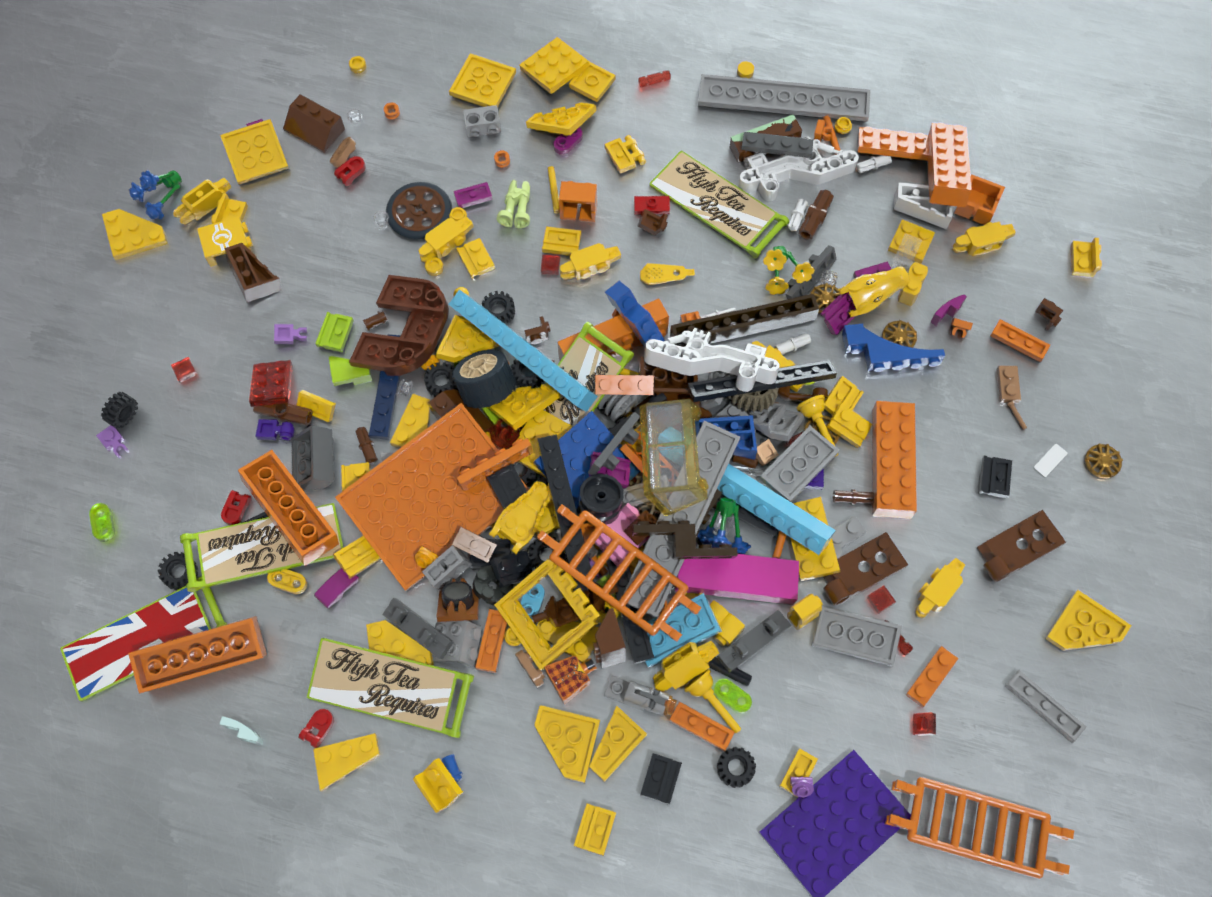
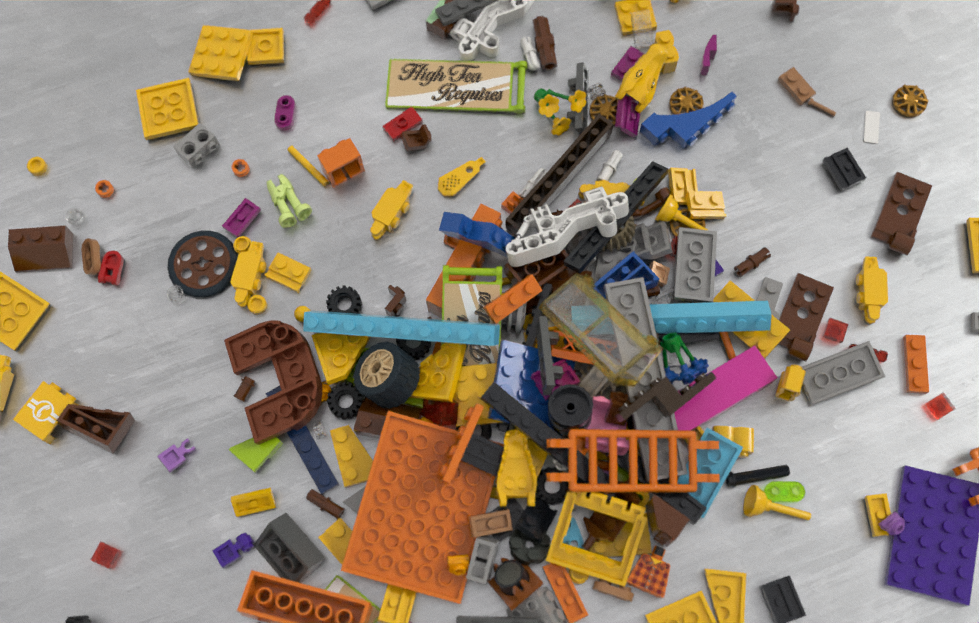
camera: 35 degrees left, 5 degrees up
yellow bracket [211,193,248,224] -> none
clear red plate [249,360,293,407] -> none
reddish brown piece [253,396,313,426] -> none
lime plate [315,312,354,352] -> none
yellow plate [526,102,597,136] -> none
clear red plate [541,255,561,275] -> none
yellow plate [542,226,581,256] -> none
yellow plate [604,135,646,174] -> none
light grey plate [604,676,677,716] -> none
yellow hinge [653,641,719,692] -> none
orange plate [669,702,735,752] -> none
dark grey hinge [717,610,791,673] -> none
black tyre [717,747,756,788] -> none
orange brick [872,401,917,519] -> none
orange tile [951,318,973,338] -> none
orange plate [990,319,1050,362] -> none

